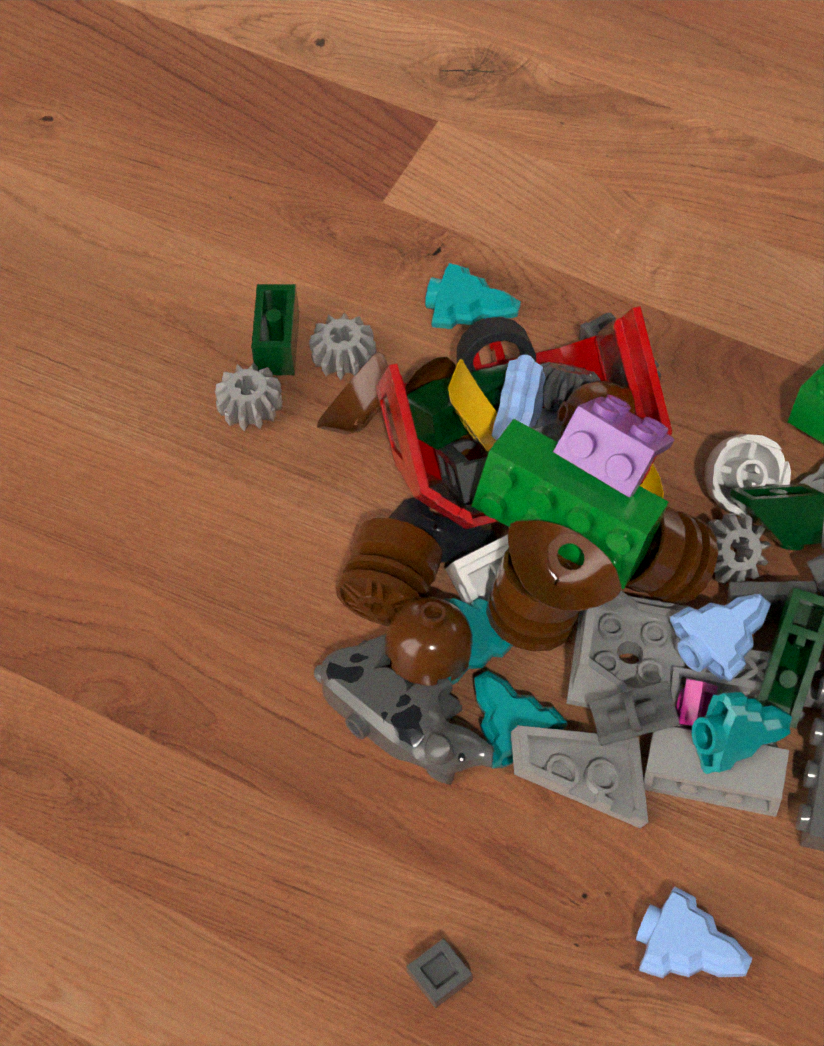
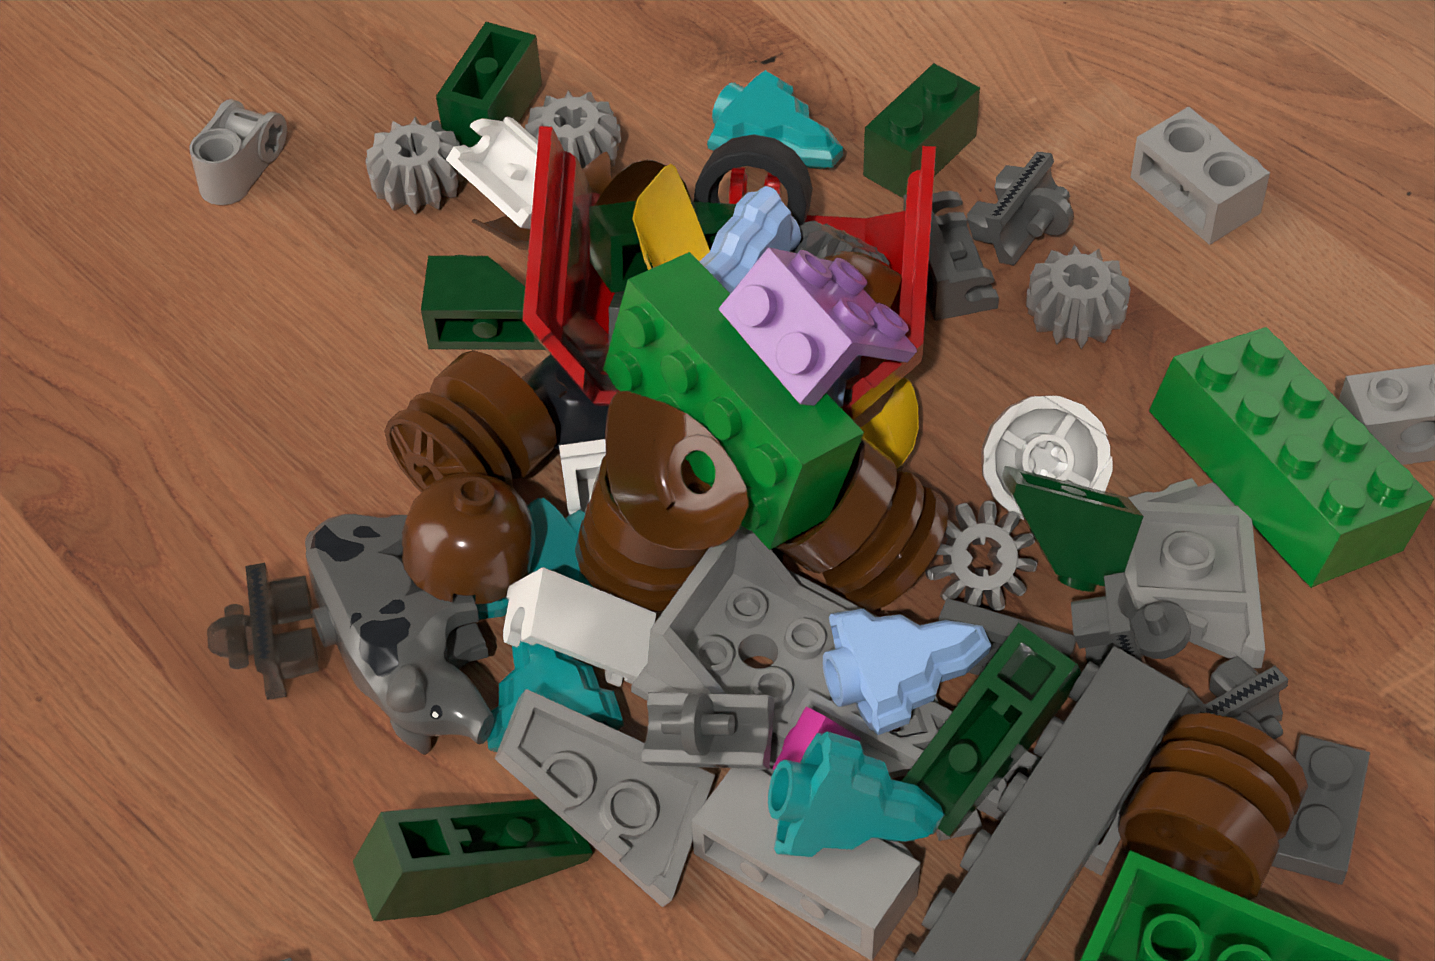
camera: 20 degrees right, 5 degrees down
none -> light grey piece [189,99,287,205]
none -> clear smoke hips [207,563,320,700]
none -> dark green slope [353,799,593,922]
none -> dark green slope [421,255,546,350]
none -> white hinge [446,117,587,229]
none -> white hinge [503,567,656,687]
none -> dark green brick [863,63,980,198]
none -> dark grey hips [967,151,1074,265]
none -> light grey gear [1026,244,1131,349]
none -> light grey brick [1130,106,1270,245]

